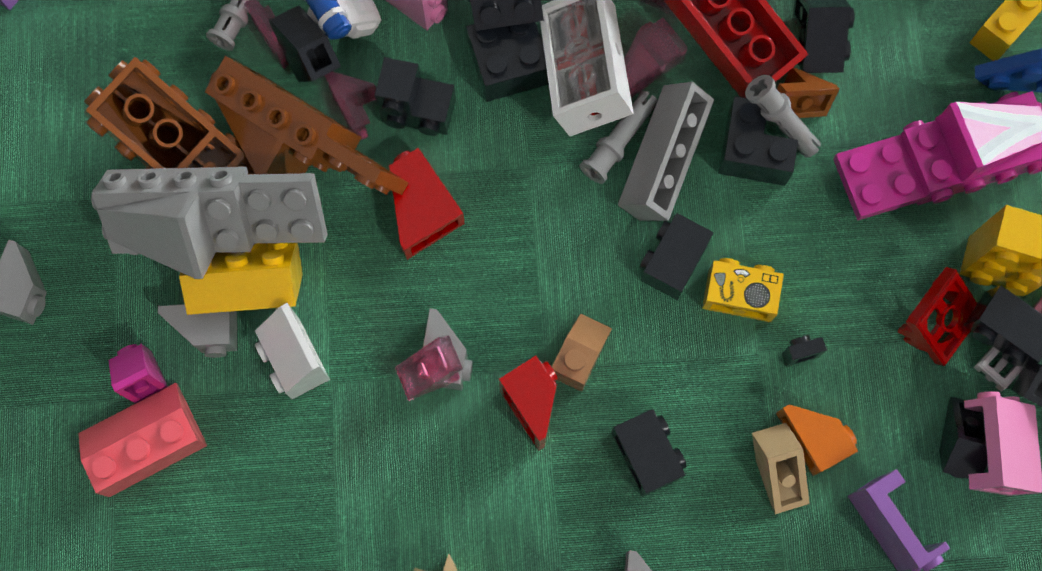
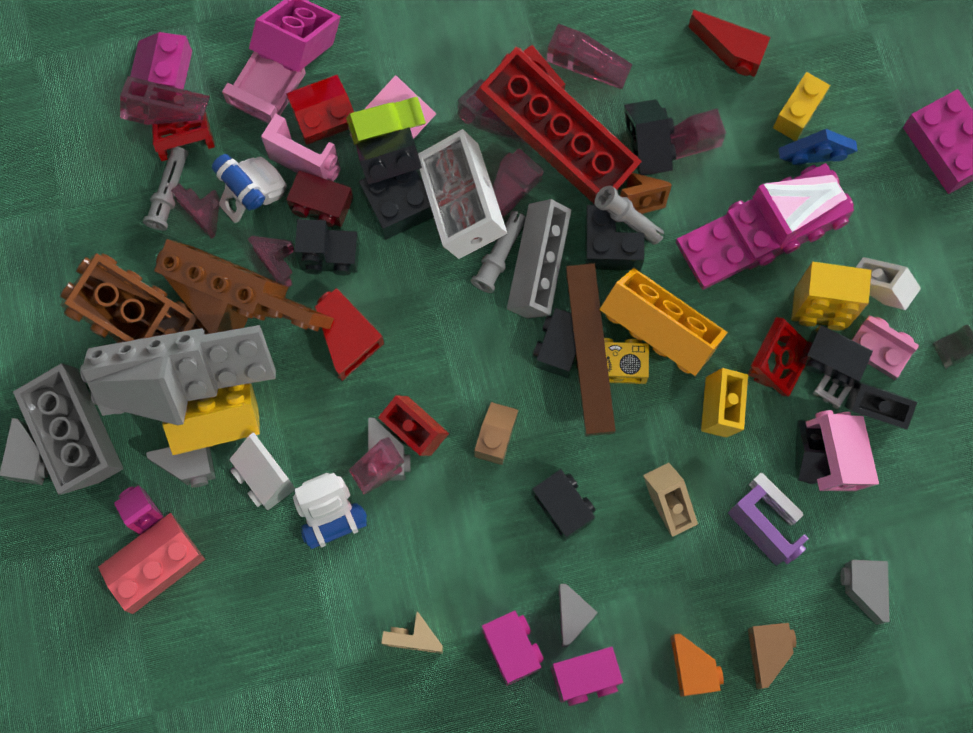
camera: 10 degrees left, 0 degrees up
black slope [268,5,341,82] -> none
red slope [499,356,558,451] -> none
orange slope [776,404,858,476] -> none
black plate [782,335,827,367] -> none
none -> light grey slope [13,363,124,495]
none -> dark red brick [287,170,353,227]
none -> white piece [293,473,367,549]
none -> red brick [378,395,449,456]
none -> reddish brown tile [566,263,616,436]
none -> light orange brick [599,268,728,376]
none -> clear pink slope [670,108,726,161]
none -> yellow brick [701,368,748,438]
none -> white tile [749,473,803,526]

